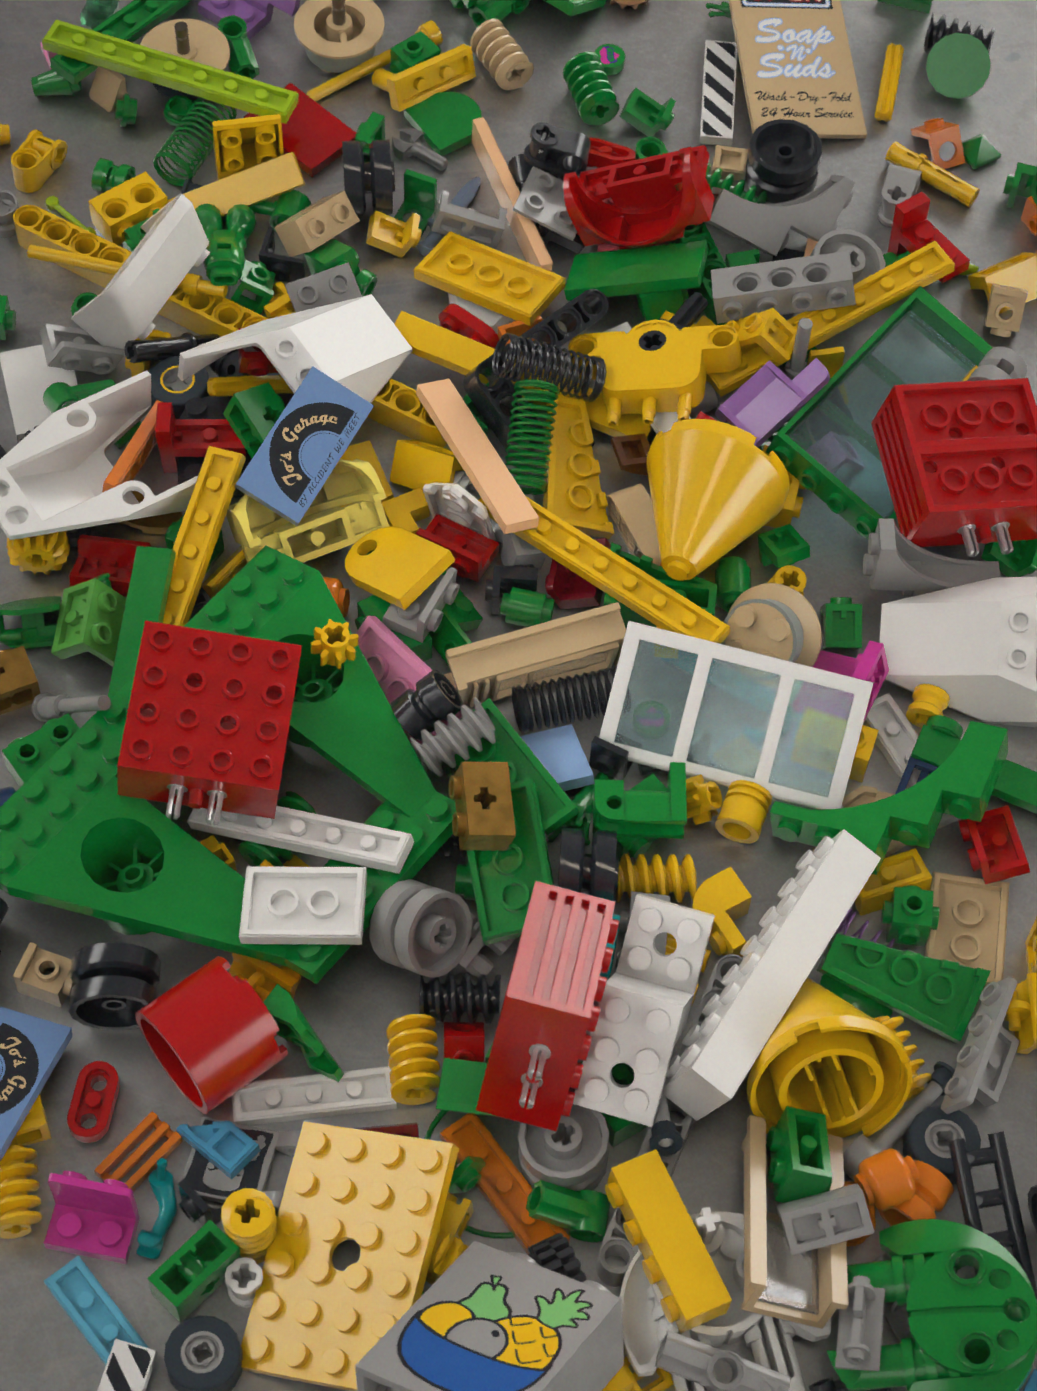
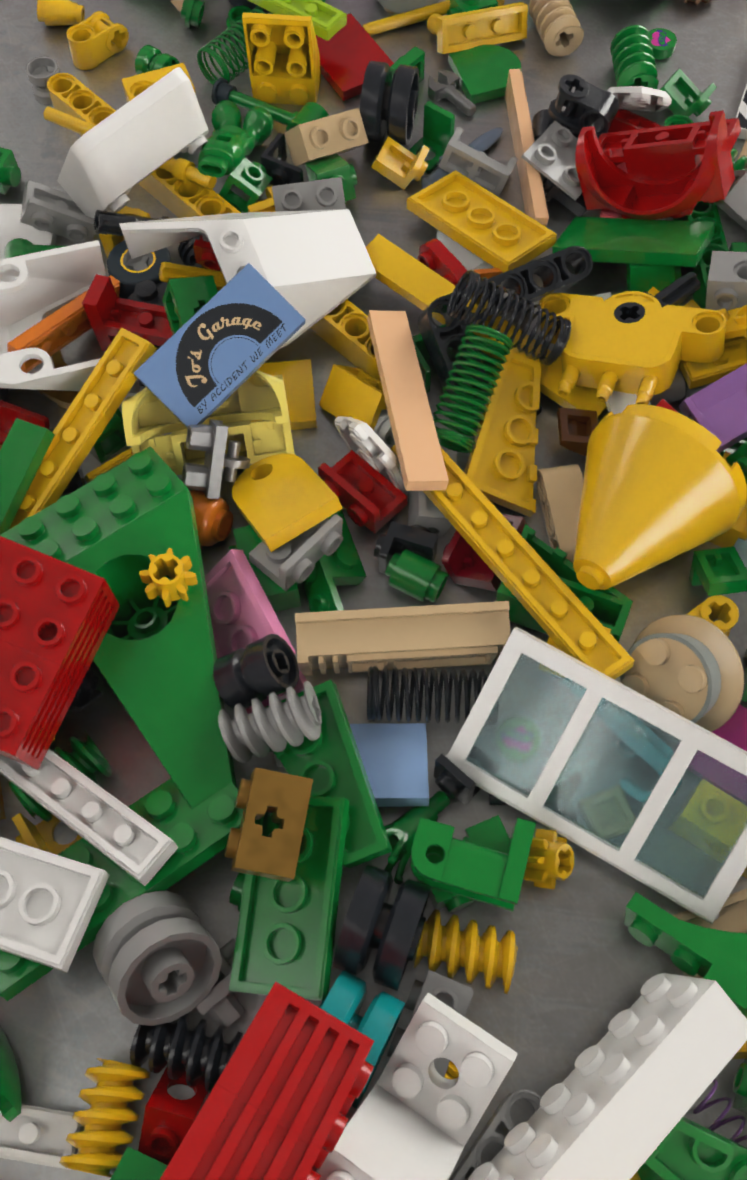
camera: 20 degrees right, 5 degrees up
lime hinge [45,196,96,235] -> none
yellow tile [168,152,306,217] -> none
green tile [355,269,377,297] -> none
yellow piece [381,488,430,534] -> none
yellow brick [692,866,752,958] -> none
green brick [715,556,751,612] -> none
yellow piece [715,780,772,844] -> none
none -> flat silver hips [181,419,250,499]
none -> white tile [607,86,672,112]

